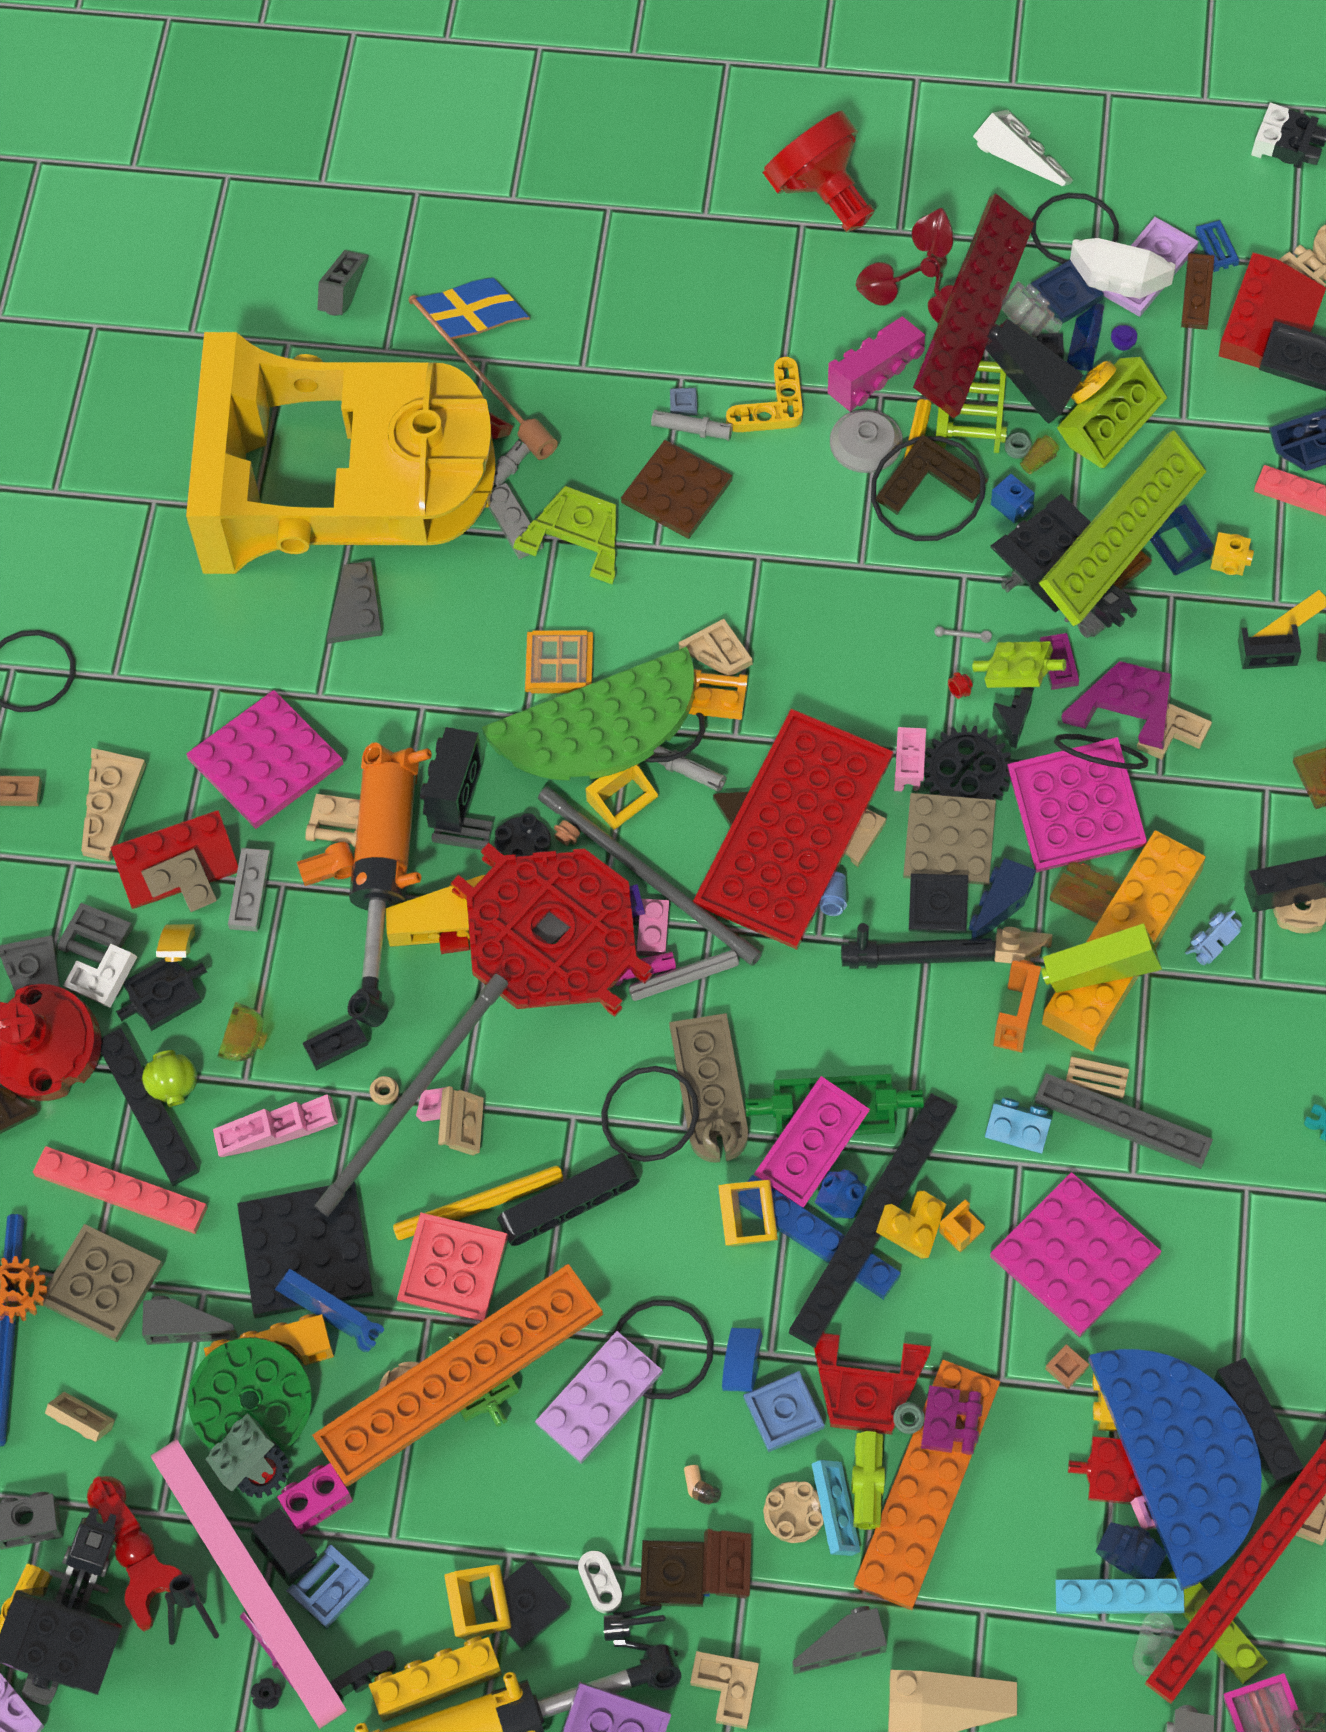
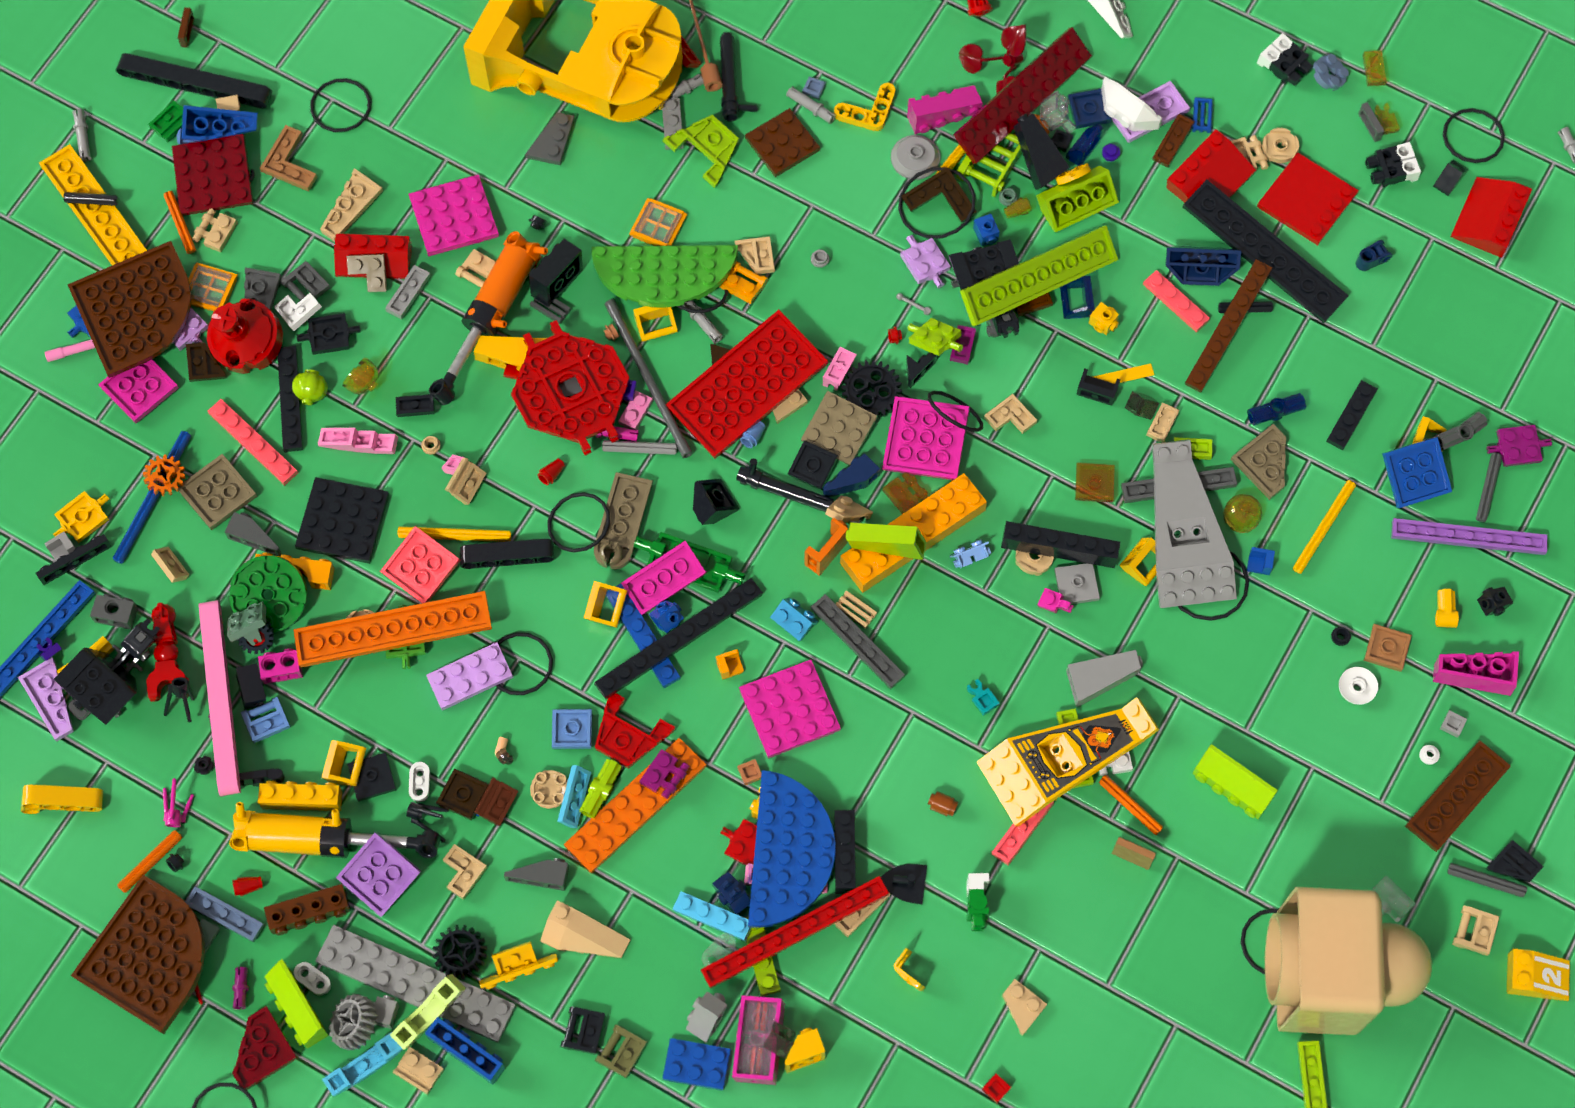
camera: 20 degrees right, 5 degrees up
yellow slope [157,924,195,962] -> none
blue tile [275,1269,385,1352] -> none
orange piece [297,842,354,886] -> none
dark grey piece [314,973,509,1217] -> none
black dish [495,813,551,857] -> none
blue slope [722,1328,763,1392] -> none
yellow plate [876,1191,946,1259] -> none
sand green plate [893,1402,924,1434] -> none
black piece [1031,193,1119,264] -> none
magenta wing [1061,661,1172,749] -> none
none -> black plate [529,215,546,231]
none -> red cone [538,458,565,485]
none -> black slope [693,479,740,525]
none -> black cylinder [720,32,757,121]
none -> light grey plate [811,250,829,268]
none -> lavender plate [900,235,951,288]

